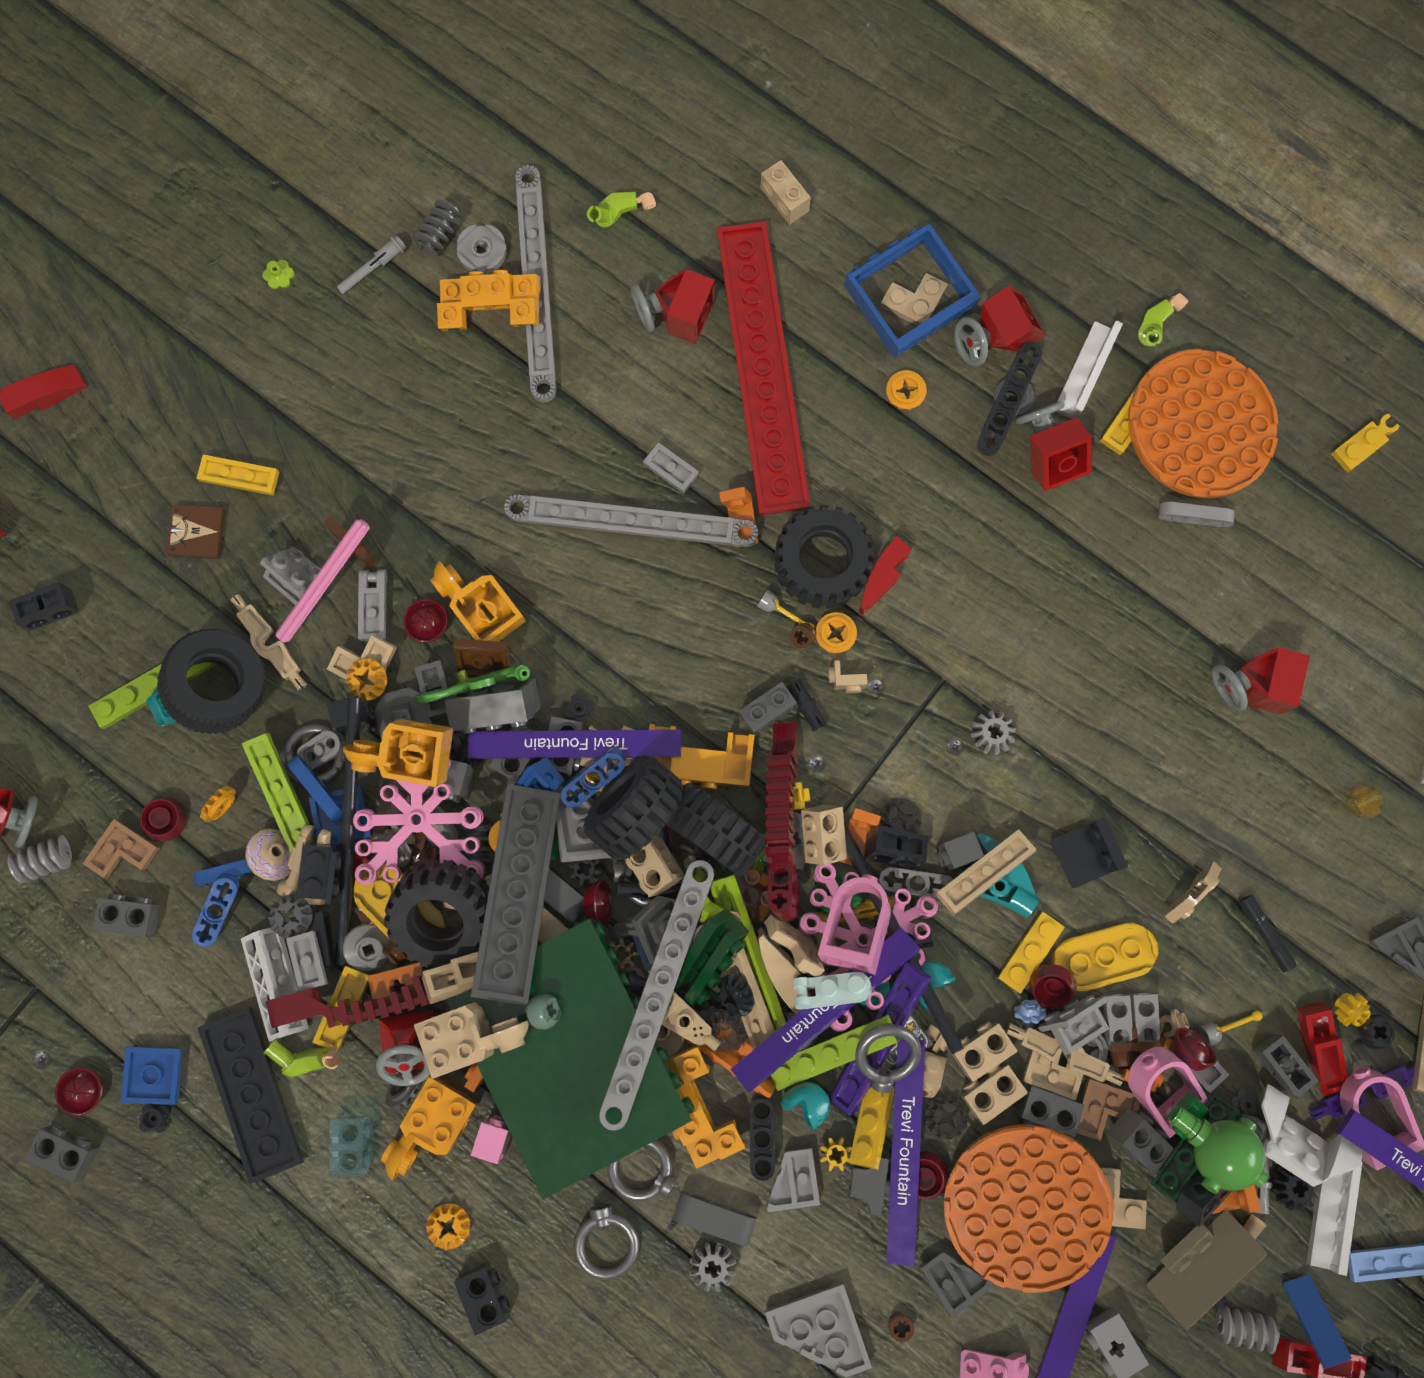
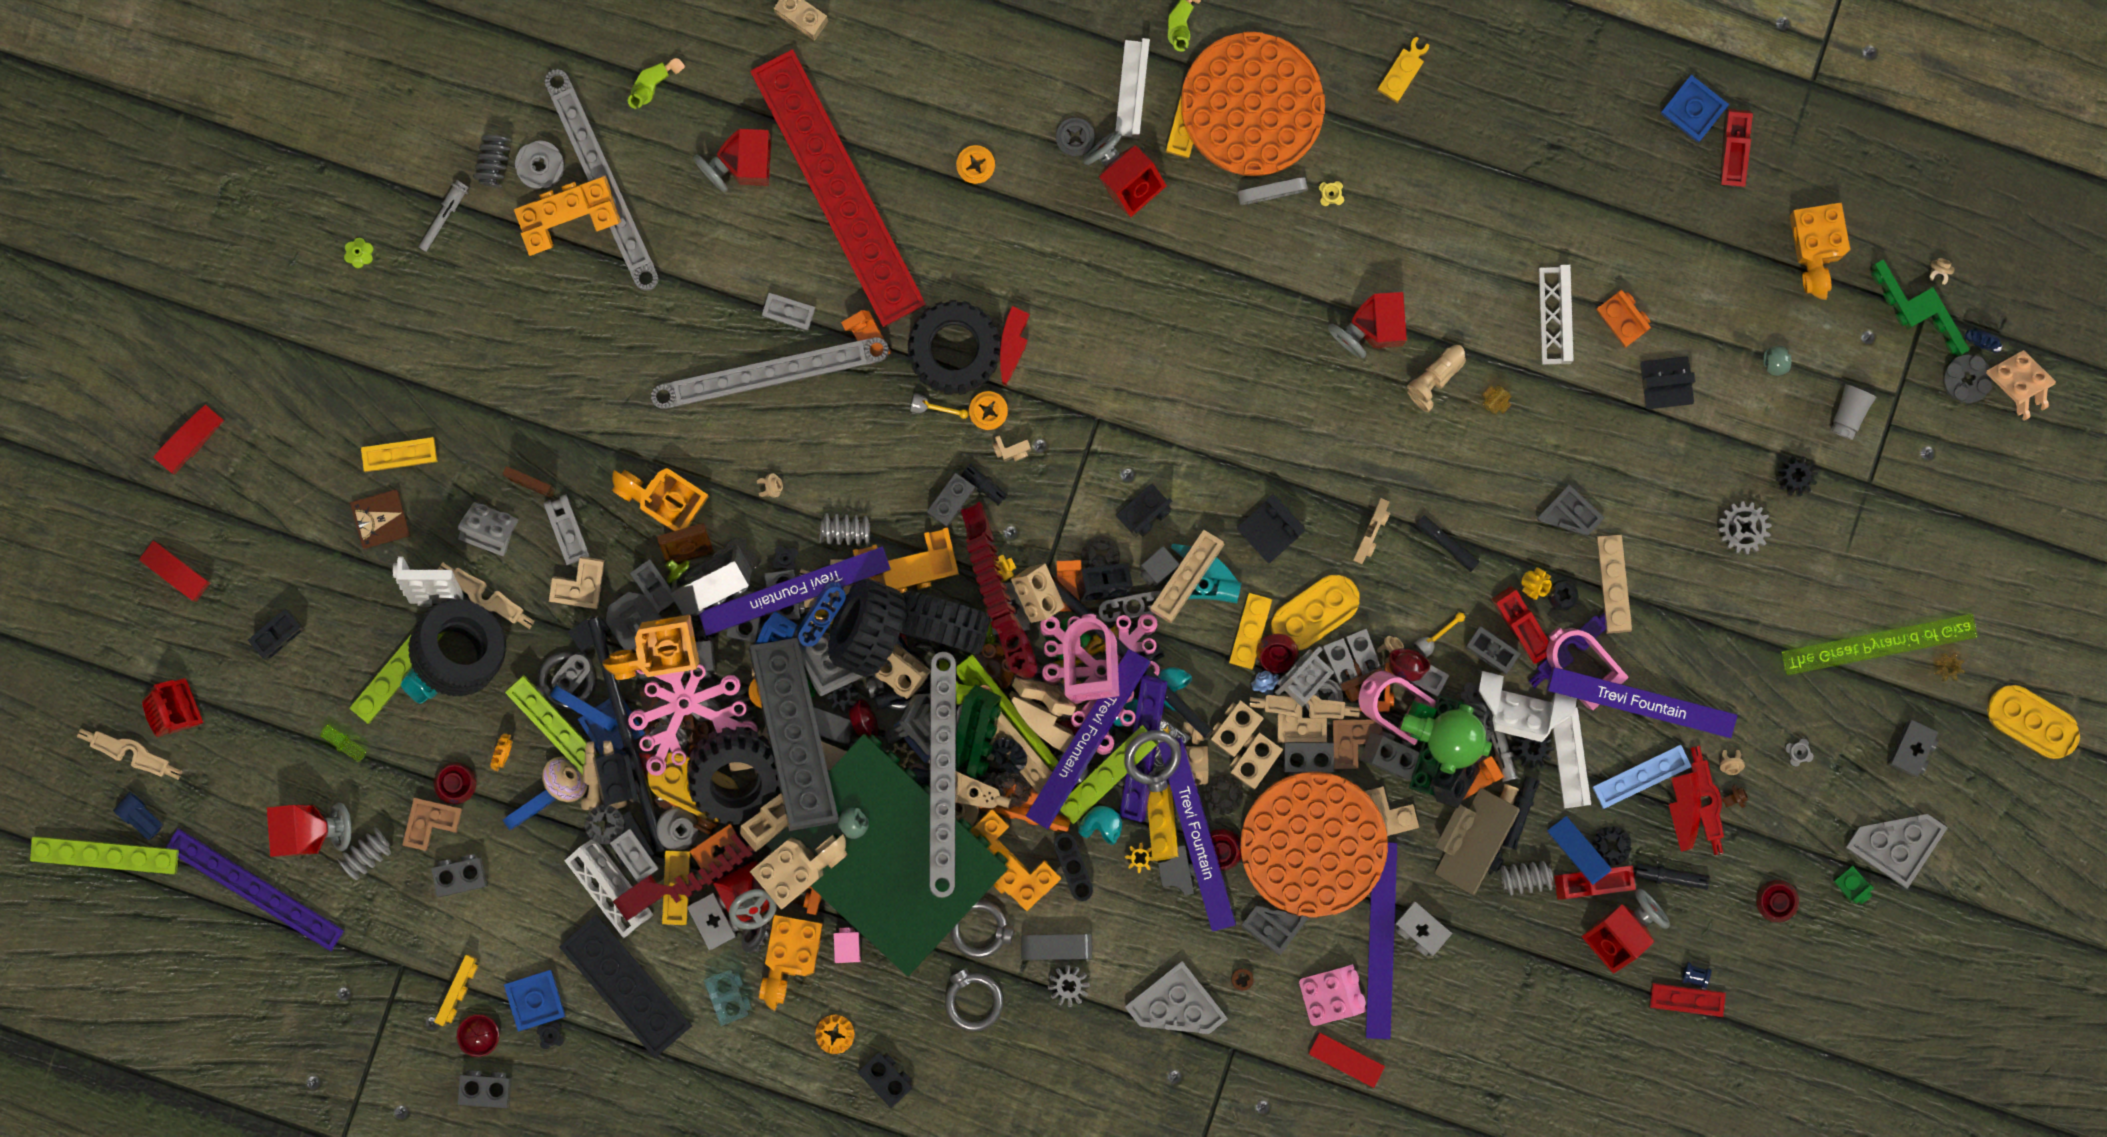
camera: 25 degrees left, 5 degrees up
blue beam [192,873,239,947] -> none
lime arm [263,1039,343,1077] -> none
bright pink axle [276,519,369,643] -> none
light orange gear [345,659,387,701] -> none
dark red hat [403,599,448,643] -> none
bright green plant [416,665,530,704] -> none
light grey wing [767,1147,820,1212] -> none
reddish brown bush [790,623,816,649] -> none
light aqua plate [793,972,872,1009] -> none
blue window [843,223,981,359] -> none
tan plate [880,273,948,326] -> none
red piece [954,285,1046,367] -> none
light grey gear [970,710,1016,755] -> none
black beam [977,342,1042,456] -> none
none -> clear neon green axle [320,724,367,762]
none -> white bracket [393,556,463,607]
none -> yellow plate [434,955,478,1026]
none -> light grey brick [687,893,738,950]
none -> tan plate [757,473,783,498]
none -> light grey piece [820,513,870,547]
none -> black bracket [1116,483,1173,538]
none -> light yellow plate [1319,181,1344,206]
none -> tan piece [1407,345,1466,412]
none -> black pin [1502,776,1540,850]
none -> black gear [1592,826,1632,865]

